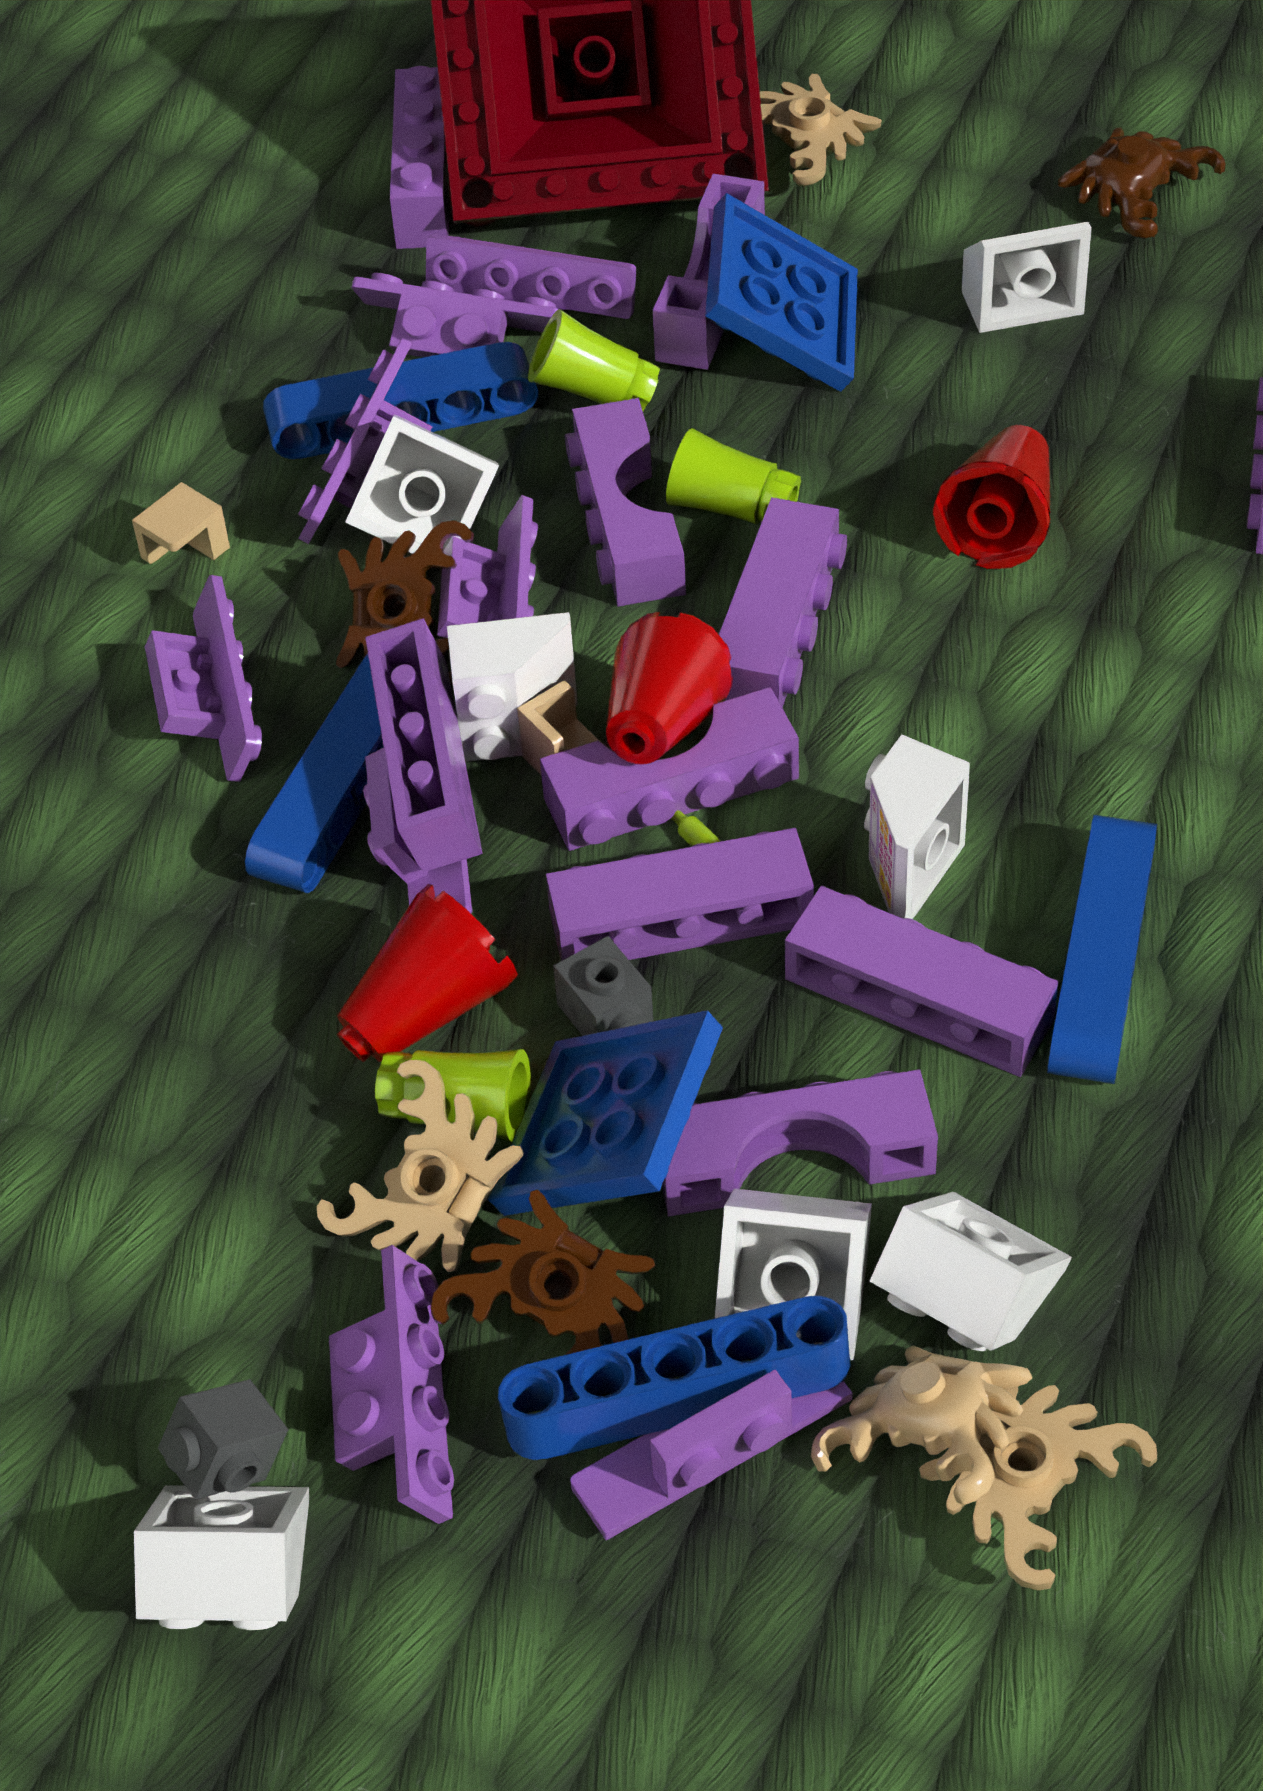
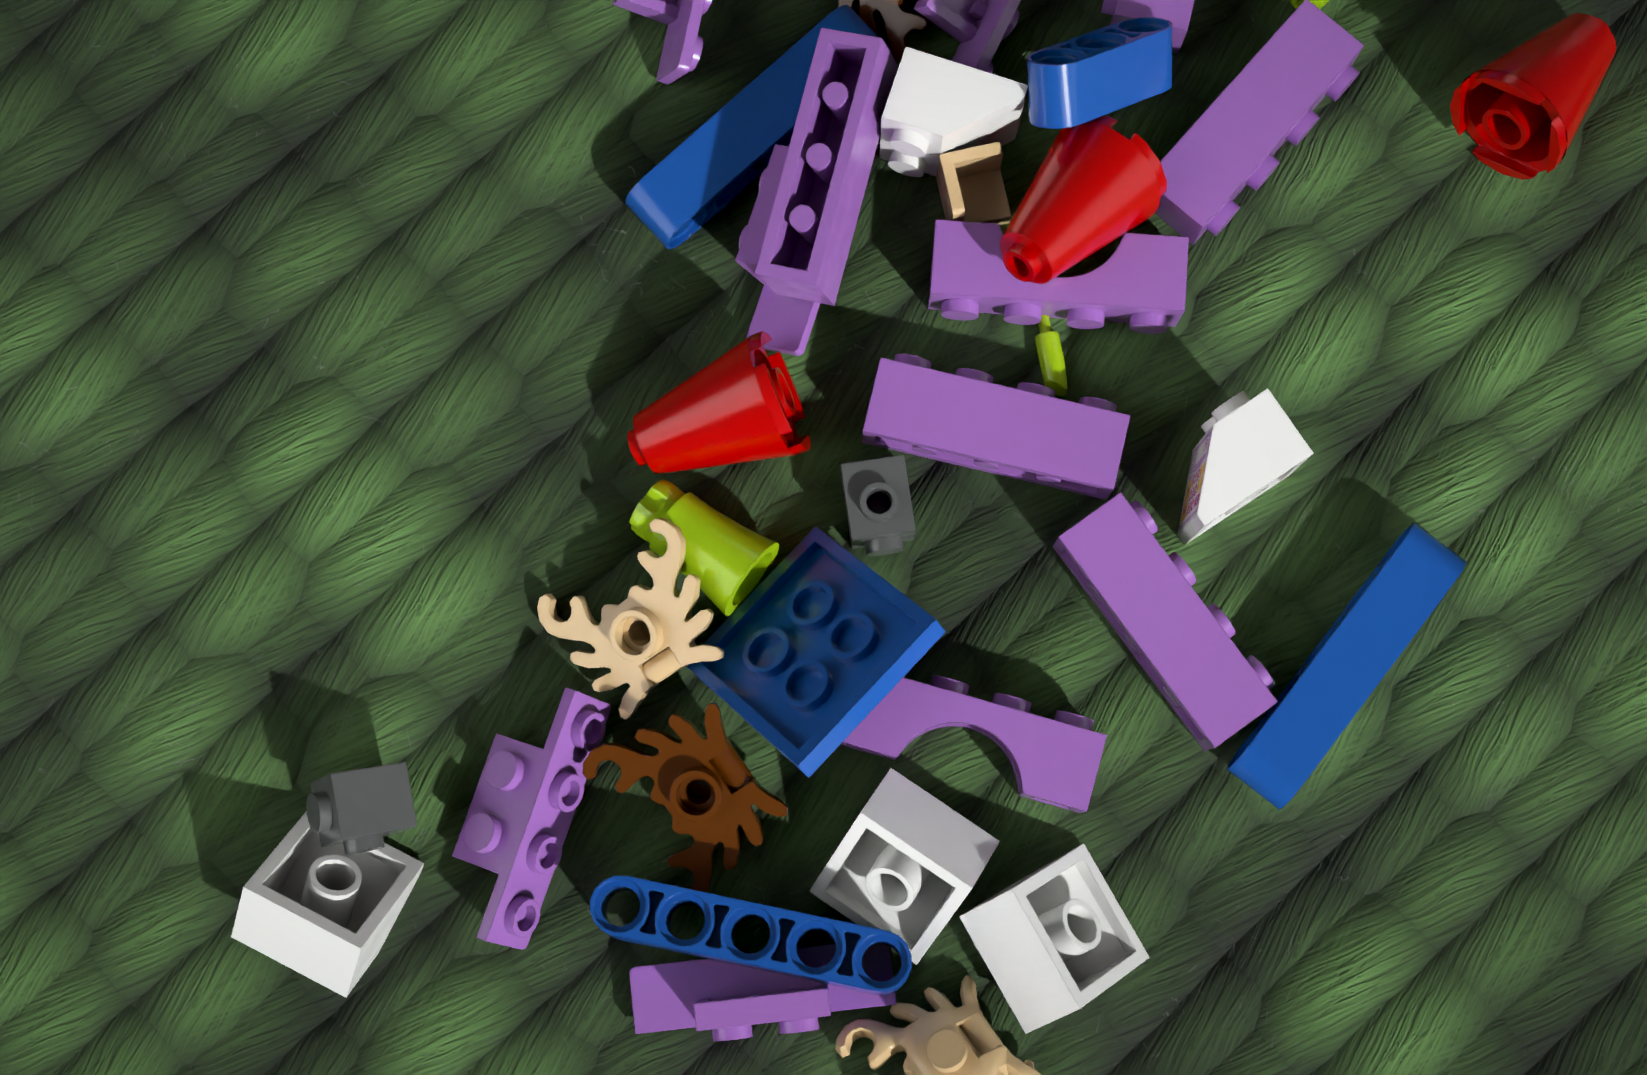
camera: 25 degrees right, 30 degrees up
none -> blue beam [1027,17,1172,129]

